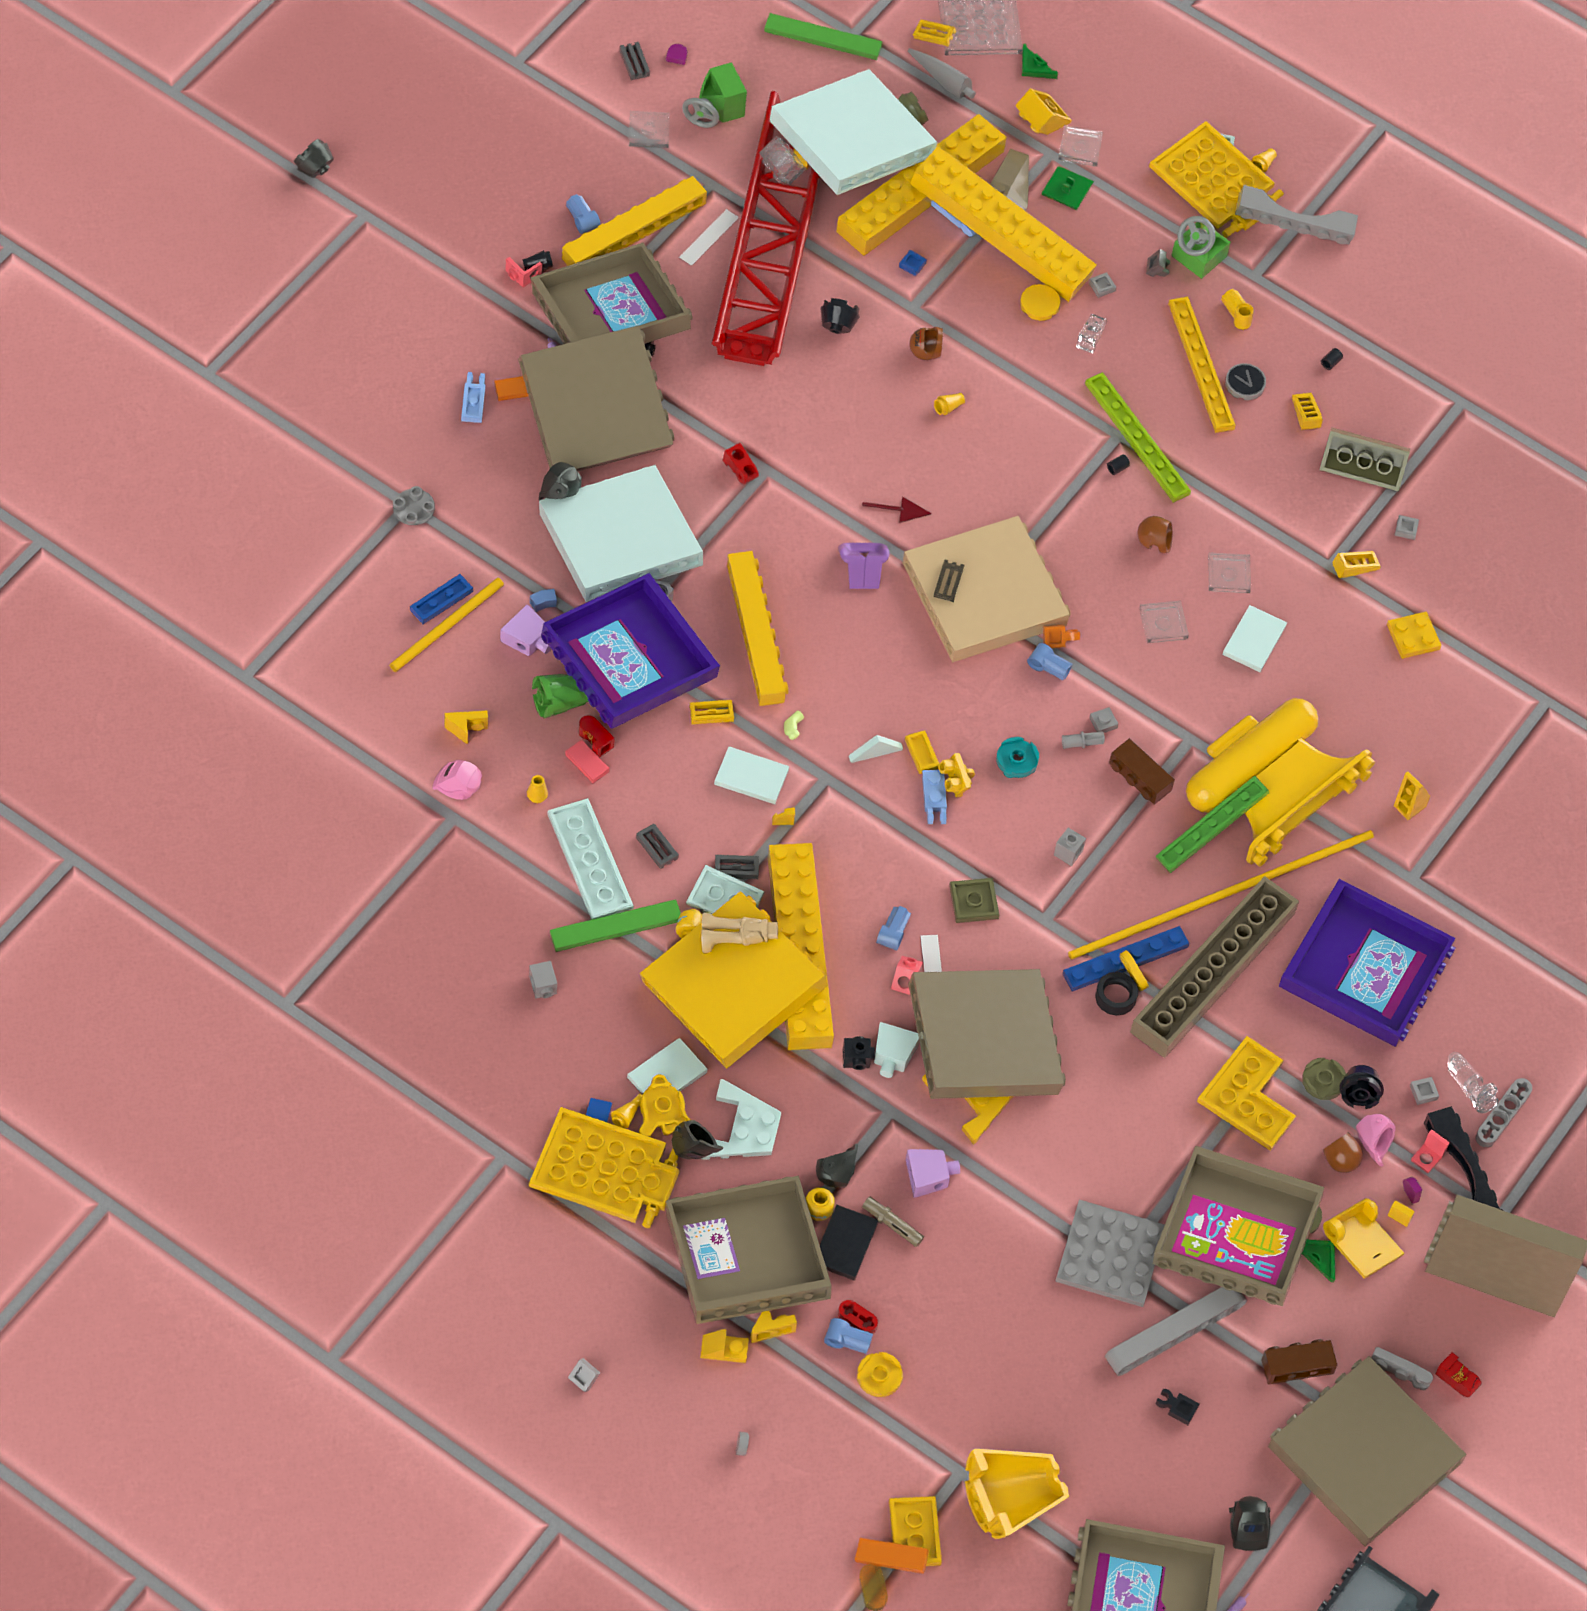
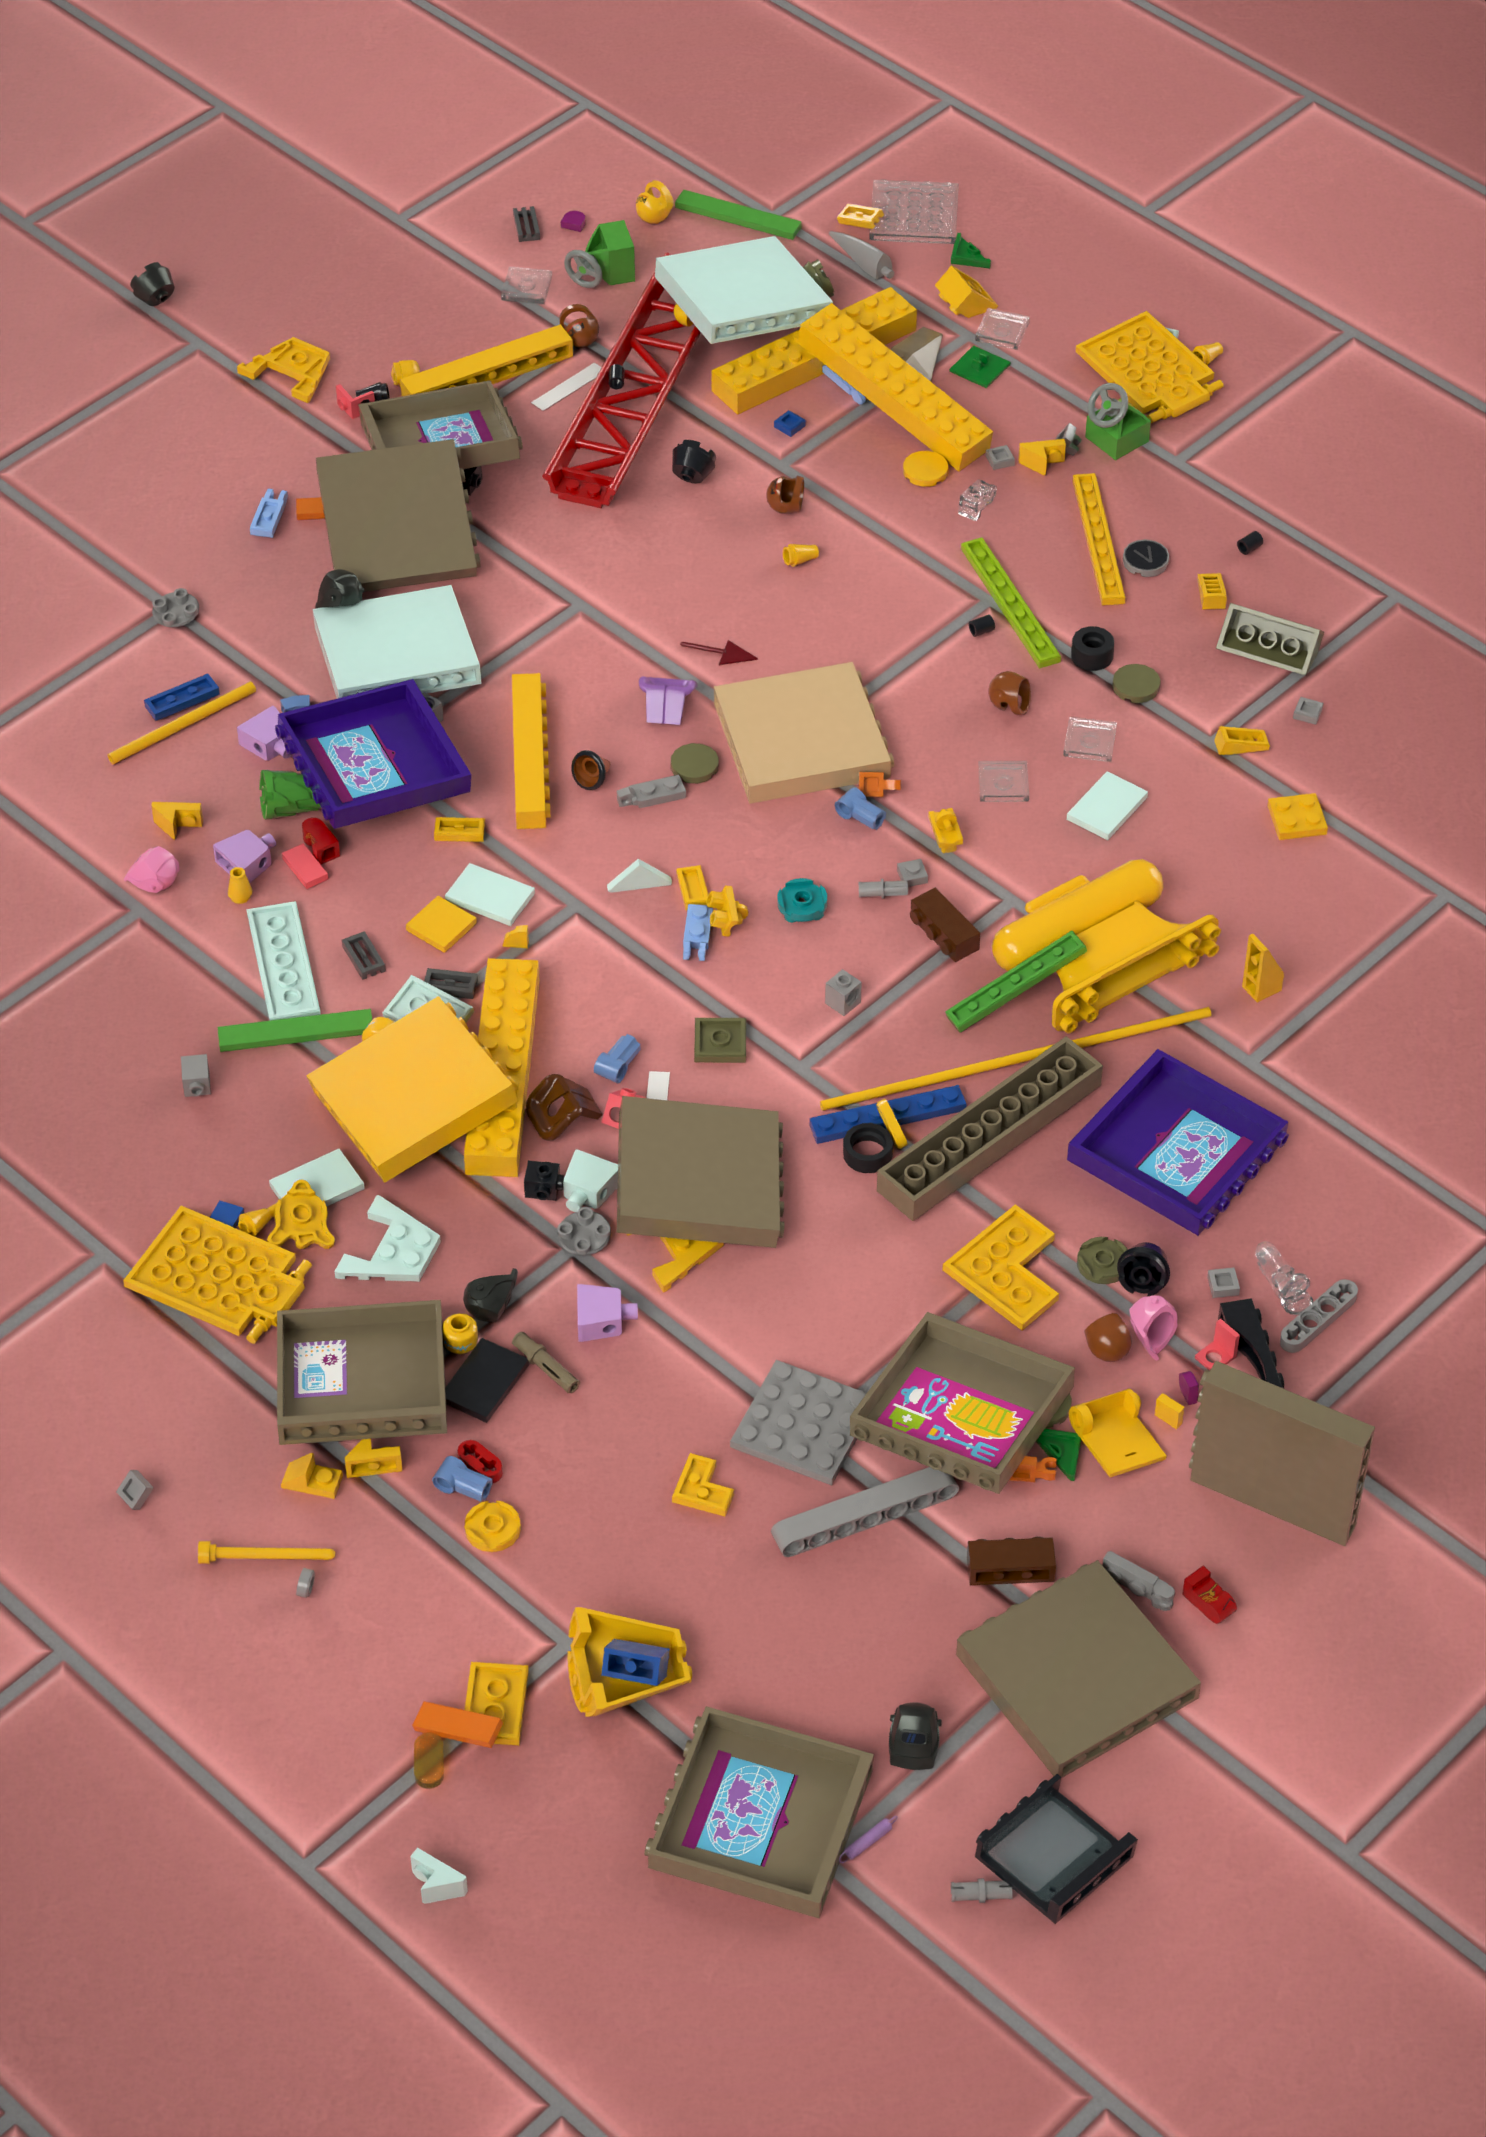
camera: 15 degrees right, 10 degrees down
medium blue piece [566,194,601,234] -> none
pearl dark grey helmet [671,1120,723,1159] -> none
tan piece [701,913,778,953] -> none
red leg [722,443,759,485] -> none
clear brick [759,137,806,185] -> none
yellowish green arm [784,710,804,740] -> none
clear smoke tile [933,559,965,602] -> none
black plate [1156,1388,1200,1425] -> none
yellow piece [1221,289,1254,330] -> none
light grey arch [1235,185,1358,245] -> none
none -> yellow piece [198,1541,335,1564]
none -> lavender torso [213,830,276,883]
none -> yellow wing [237,337,330,403]
none -> yellow piece [391,360,420,388]
none -> yellow tile [406,896,477,953]
none -> reddish brown piece [526,1074,603,1141]
none -> light grey dish [557,1207,611,1255]
none -> dark orange helmet [559,304,599,348]
none -> dark orange hat [571,750,611,790]
none -> blue brick [601,1639,670,1686]
none -> black hinge [608,364,625,390]
none -> light grey hinge [617,775,686,808]
none -> yellow helmet [636,180,674,224]
none -> olive tile [671,743,719,784]
none -> yellow tile [672,1453,734,1517]
none -> yellow hips [928,808,963,853]
none -> orange plate [1009,1455,1057,1482]
none -> yellow slope [1018,439,1066,475]
none -> black tyre [1071,626,1114,671]
none -> olive tile [1112,664,1161,703]

